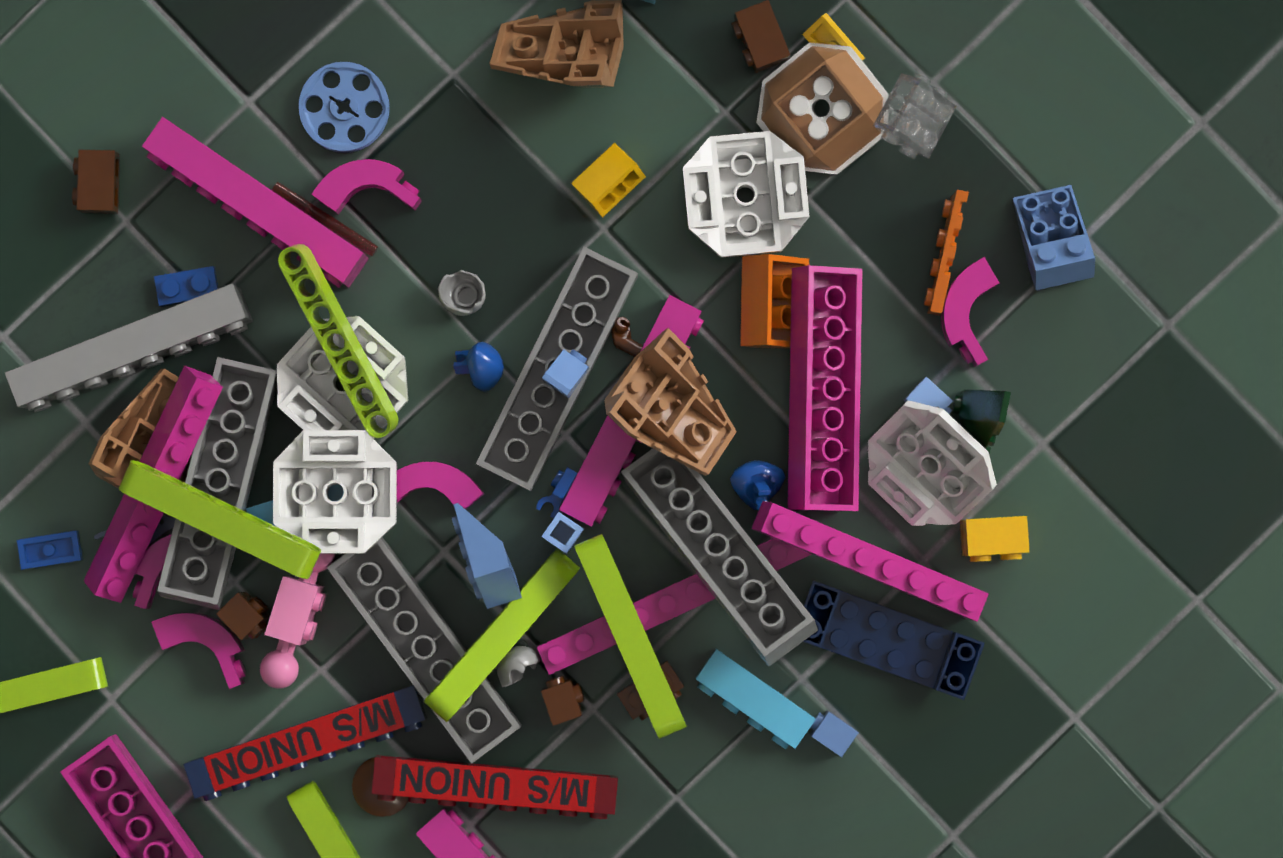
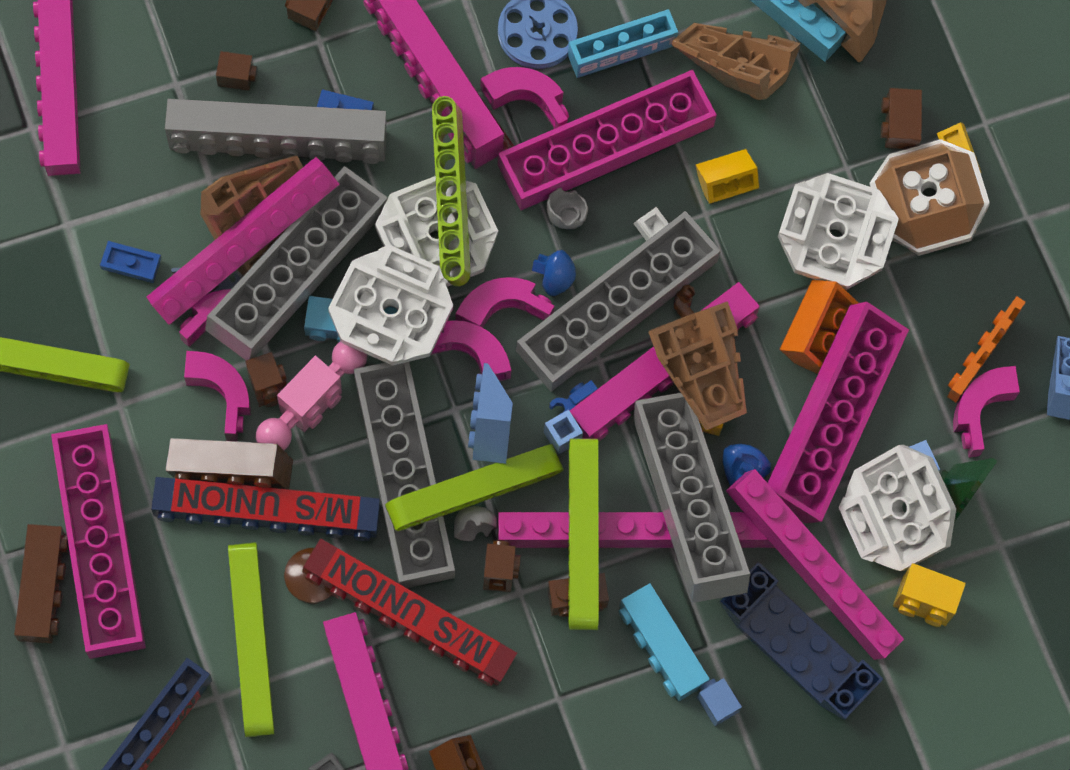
camera: 15 degrees right, 15 degrees down
lime beam [119,460,321,579] -> none
medium blue slope [542,349,589,398] -> none
clear brick [873,73,957,159] -> none
none -> wedge [166,438,293,490]
none -> reddish brown brick [216,51,258,91]
none -> dark pink arch [456,277,555,328]
none -> dark pink brick [498,70,716,211]
none -> medium azure brick [568,9,678,78]
none -> white tile [634,207,669,241]

